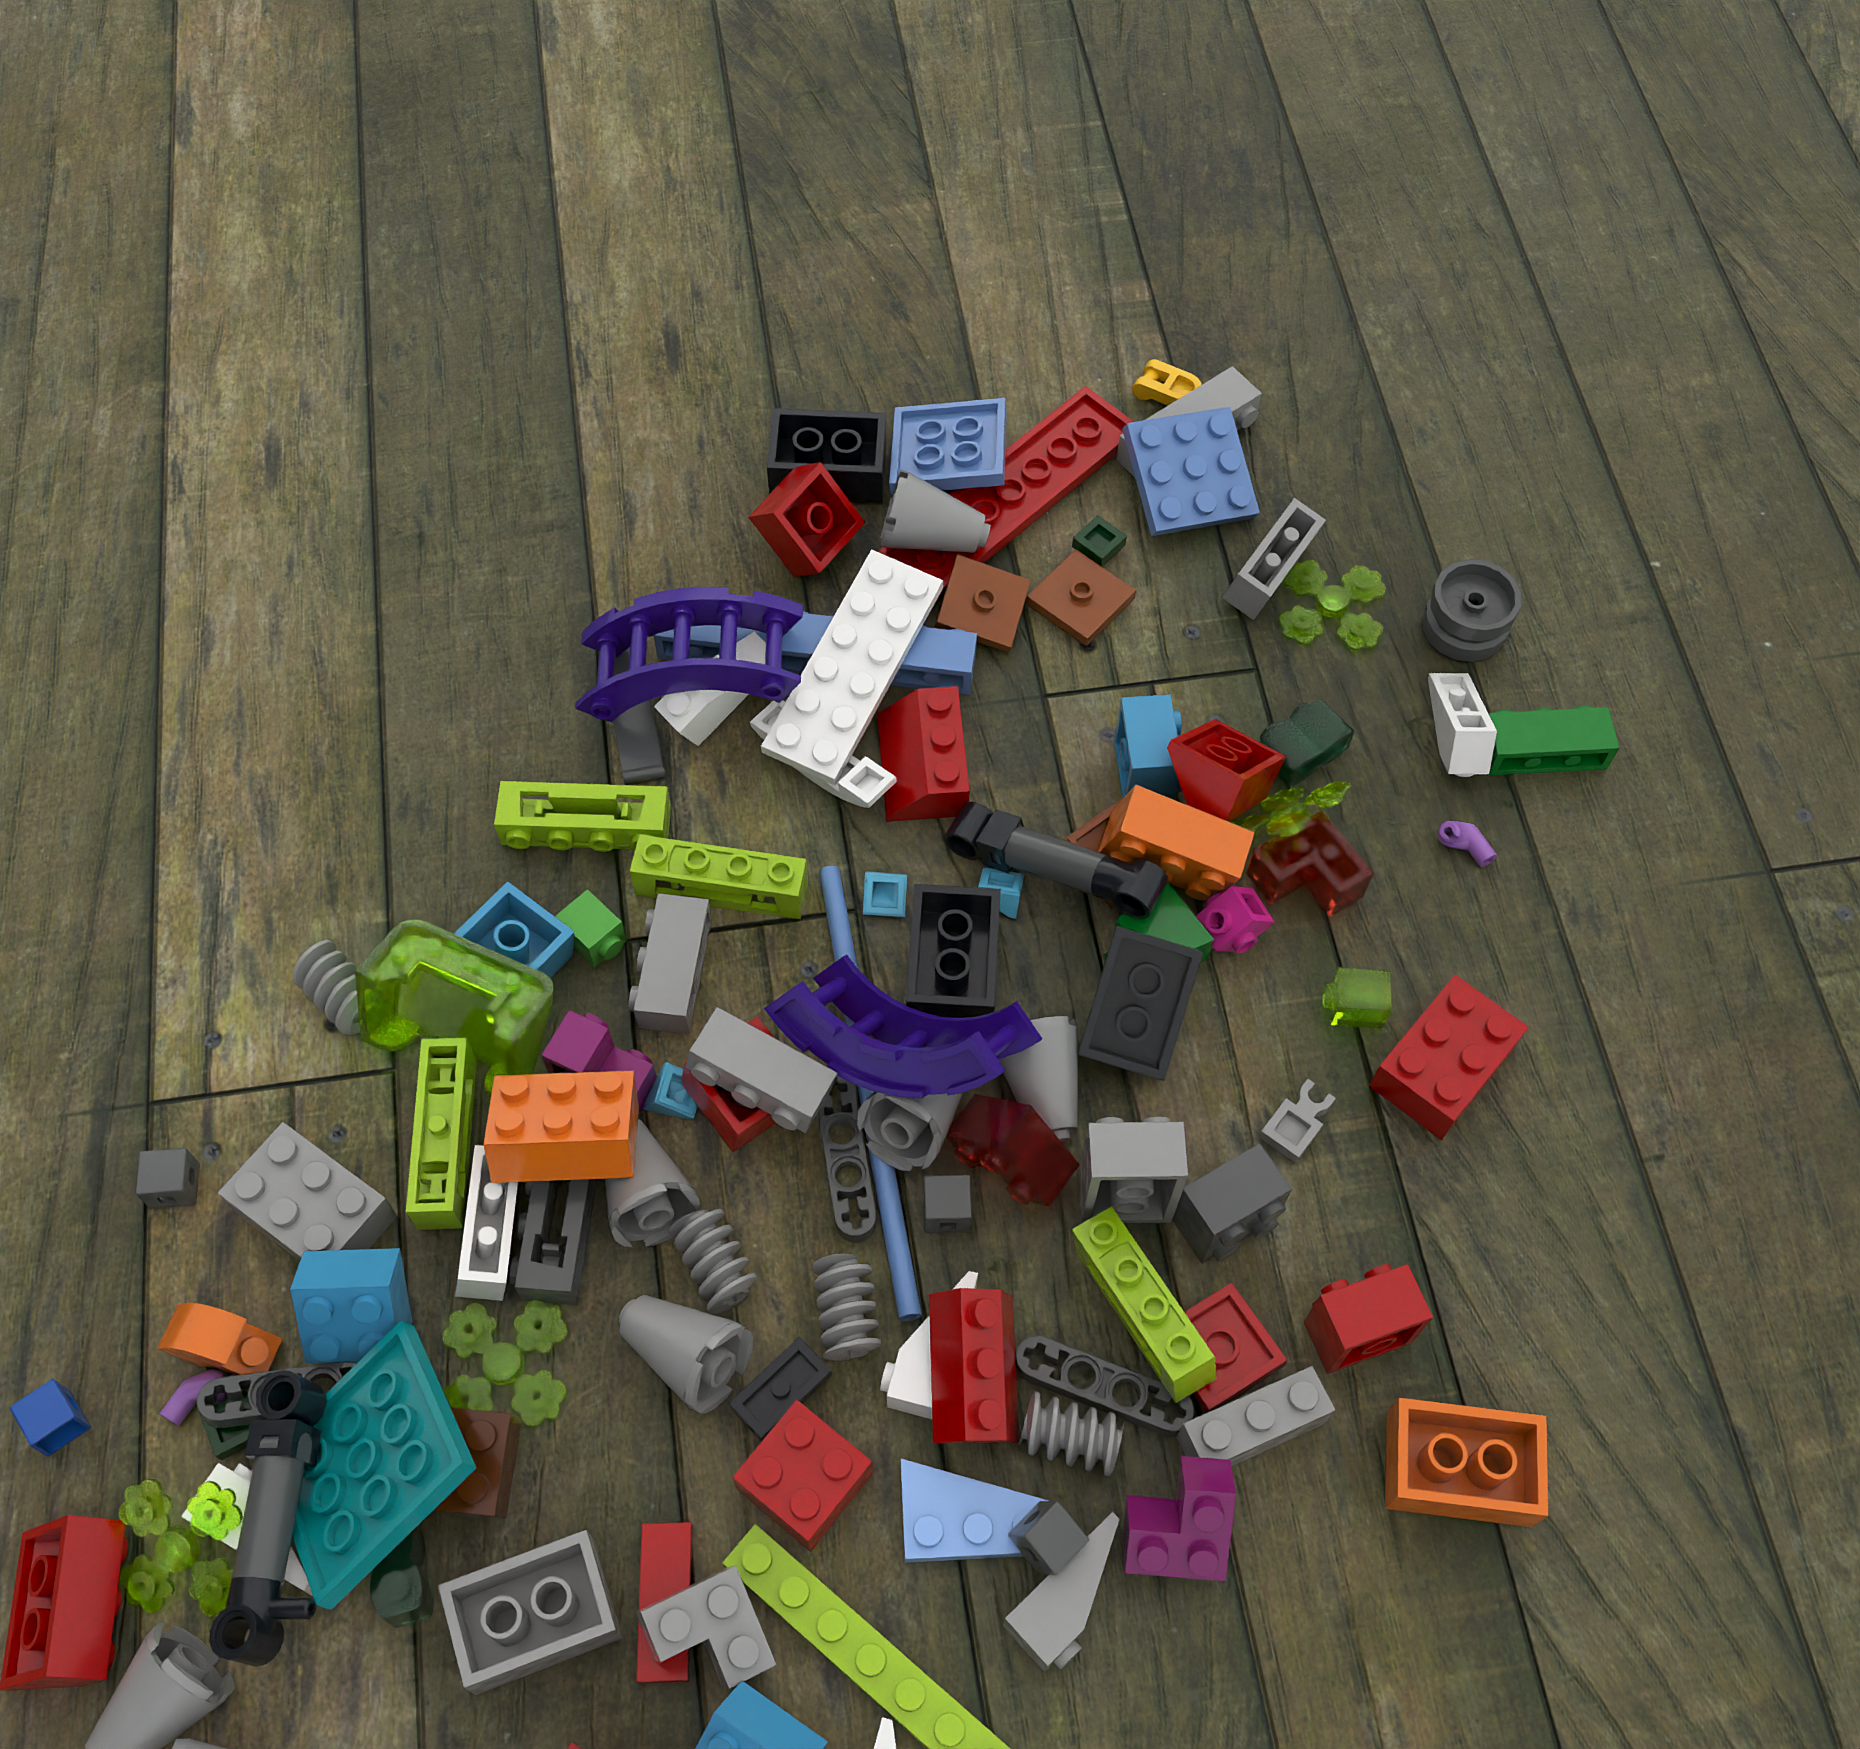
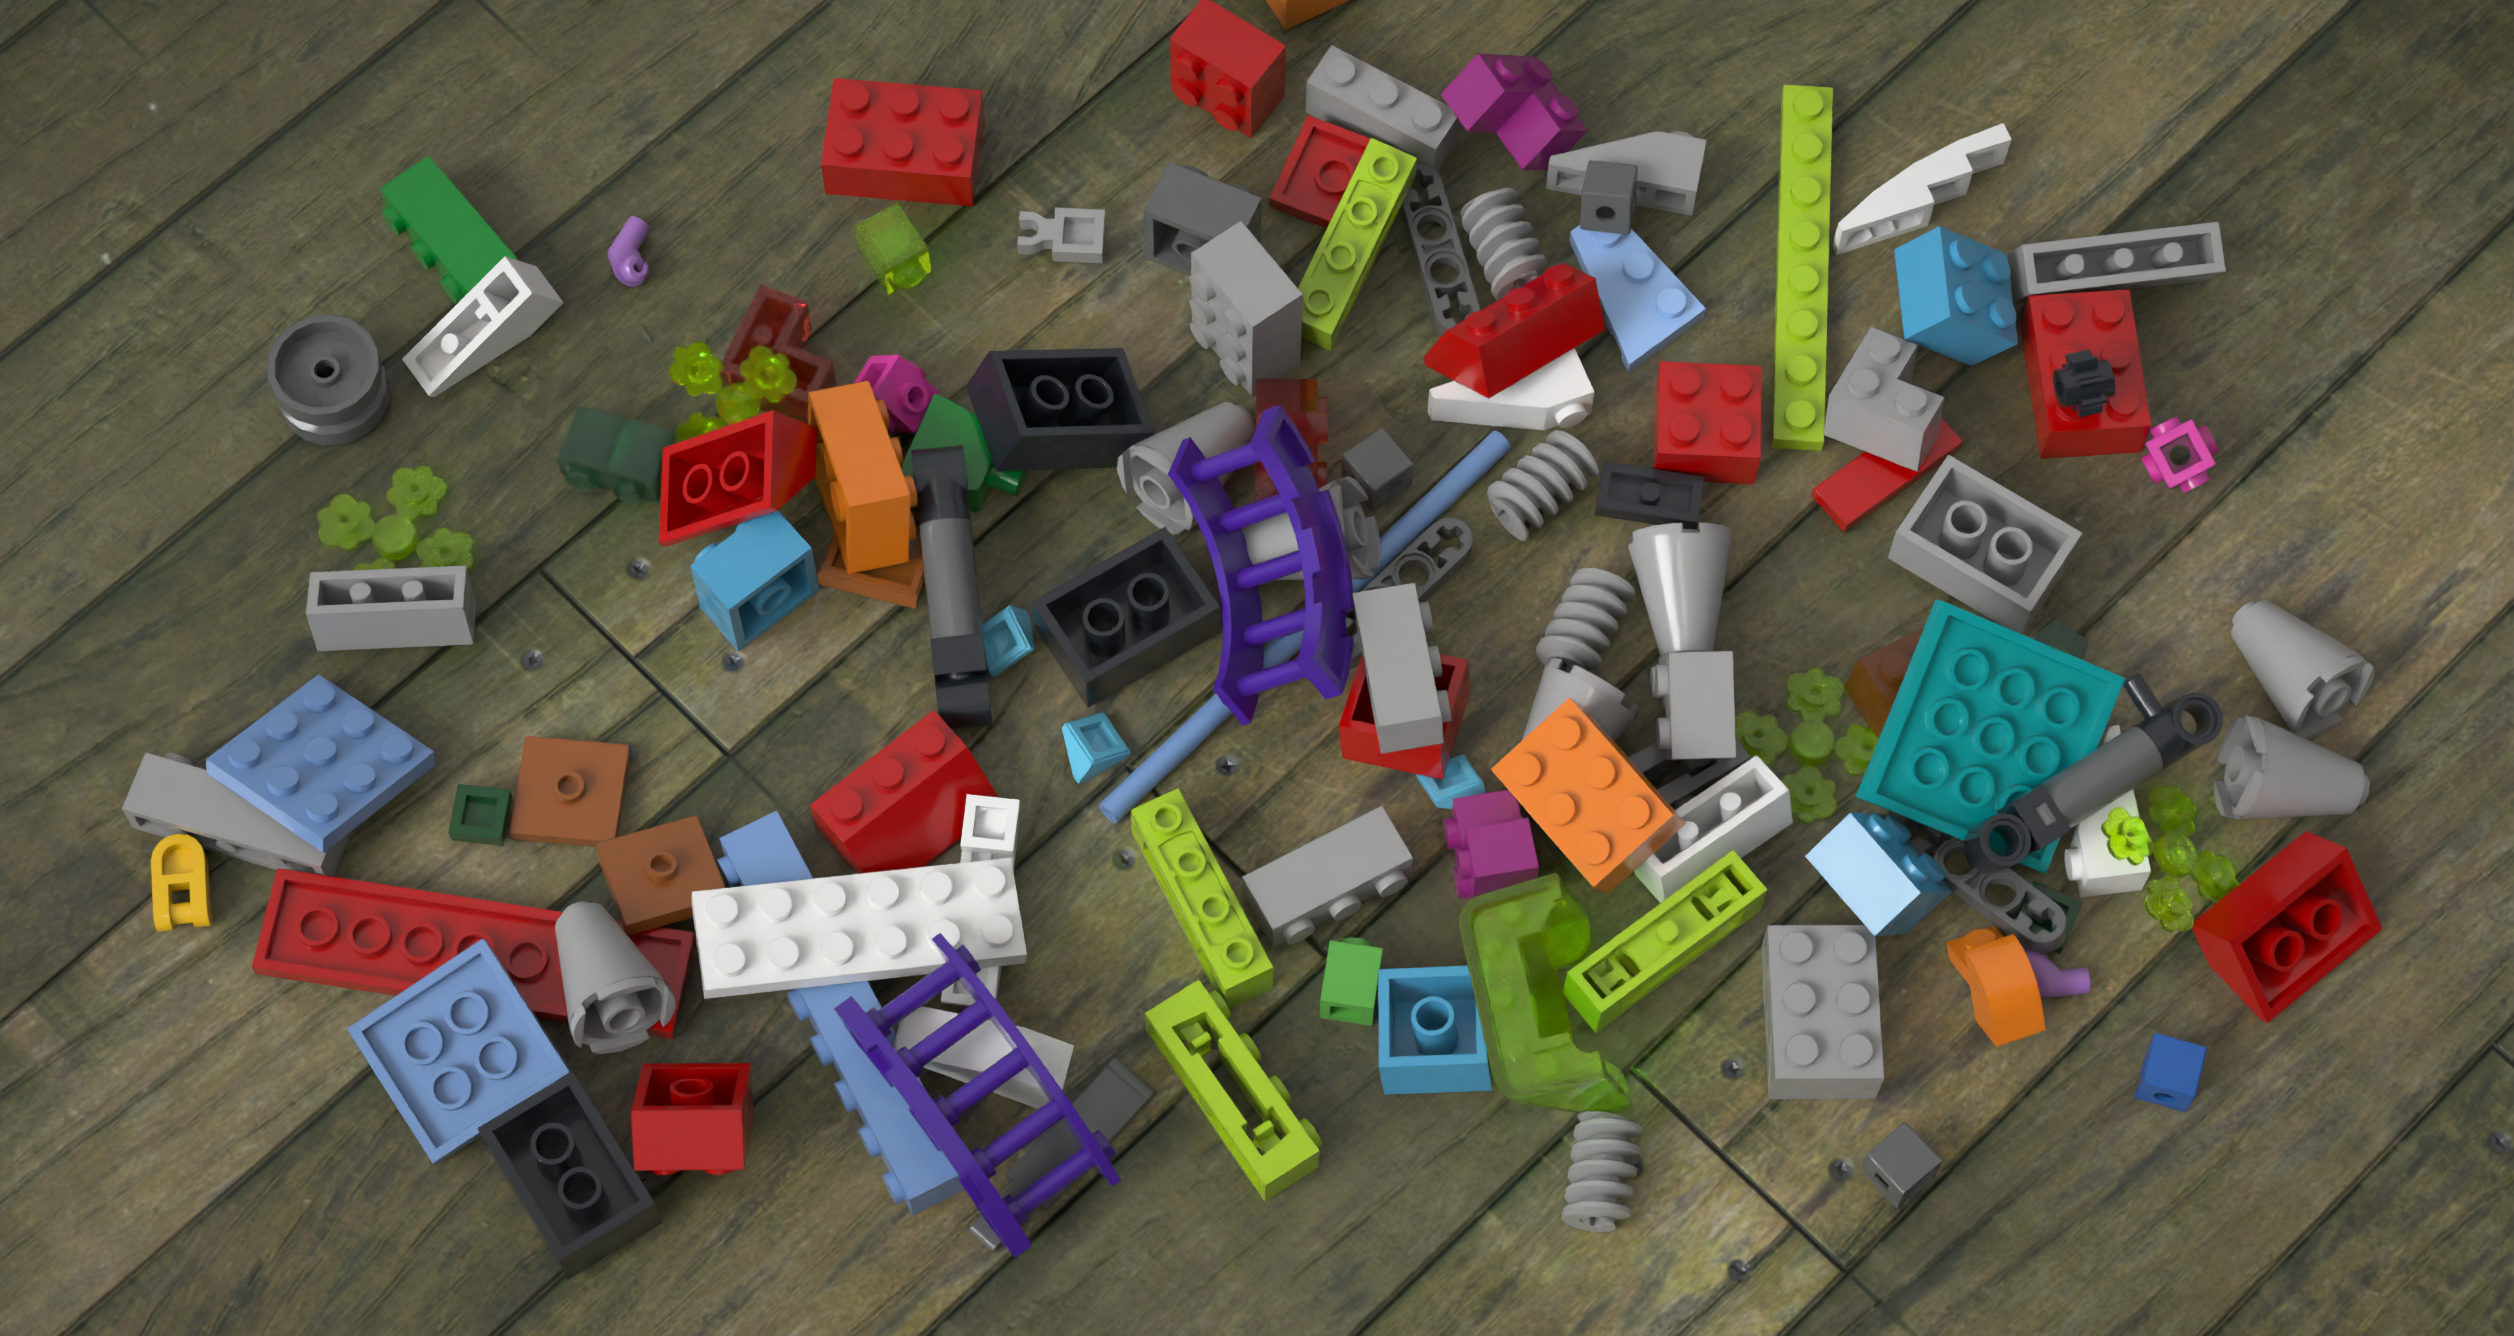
camera: 125 degrees left, 5 degrees up
none -> light grey brick [1650,651,1736,760]

